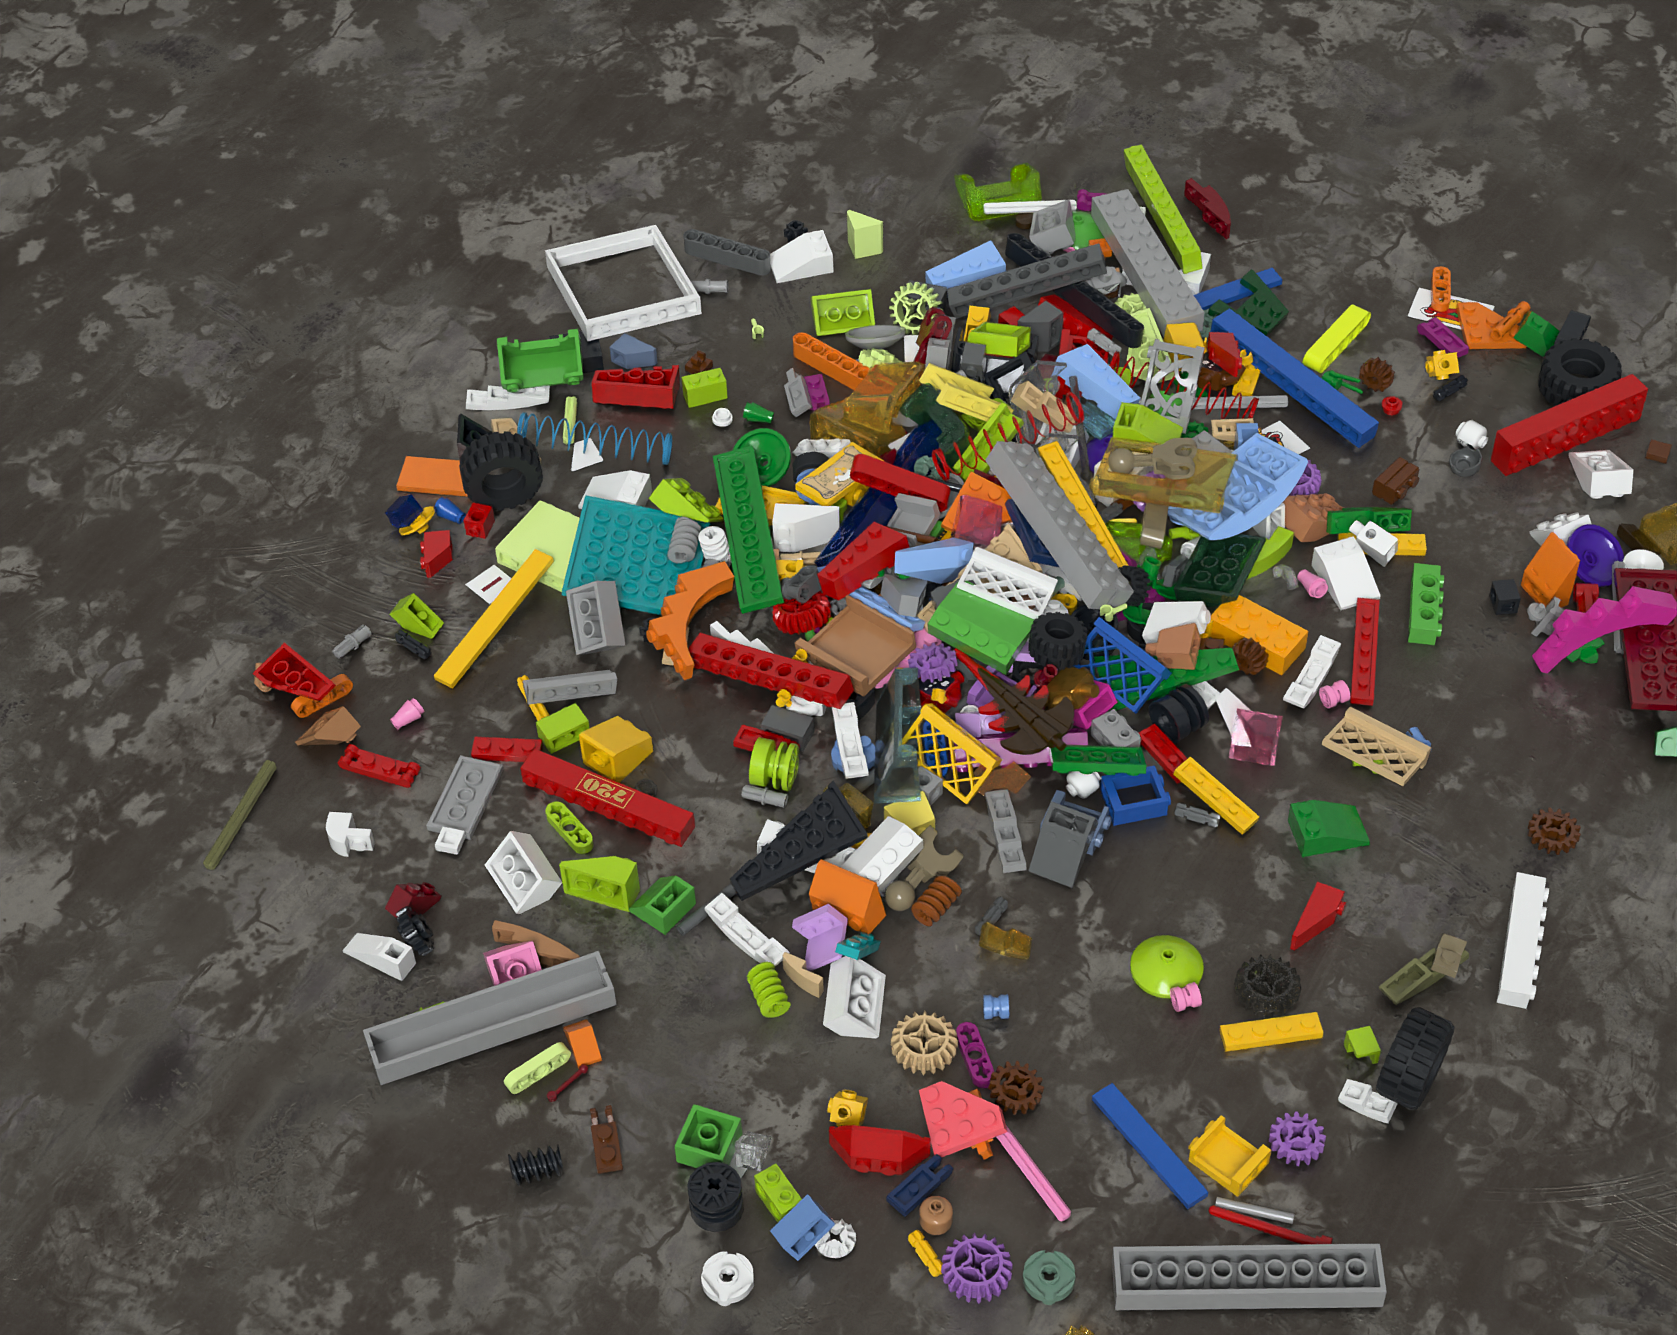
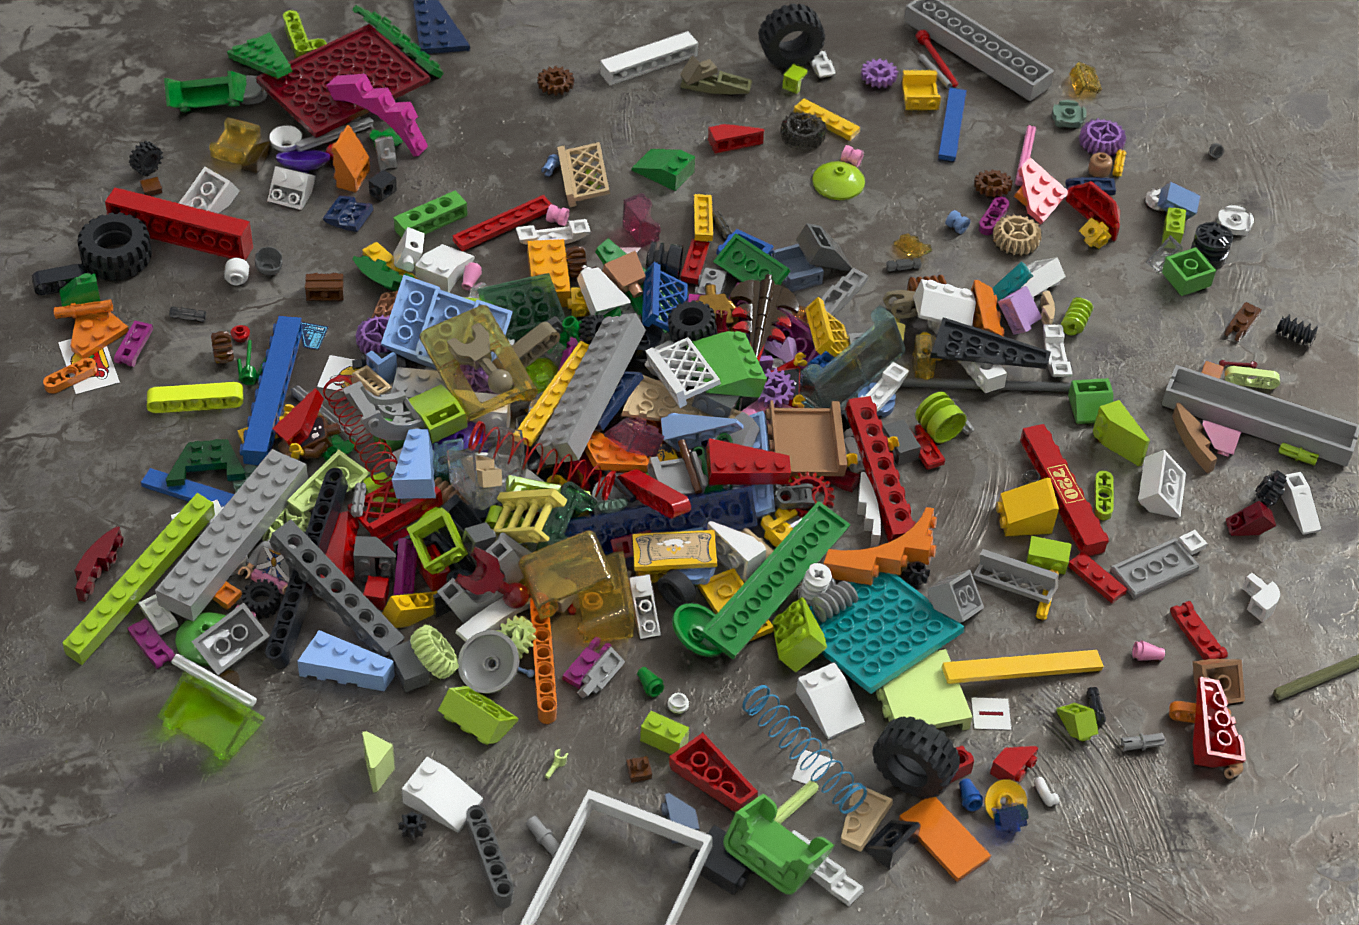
camera: 140 degrees left, 0 degrees up
yellow slope [1163,323,1207,374] -> none
yellow brick [1425,350,1459,380] -> none
none -> sticker [301,322,328,350]
none -> dark blue slope [323,196,374,232]
none -> white arm [1034,777,1059,807]

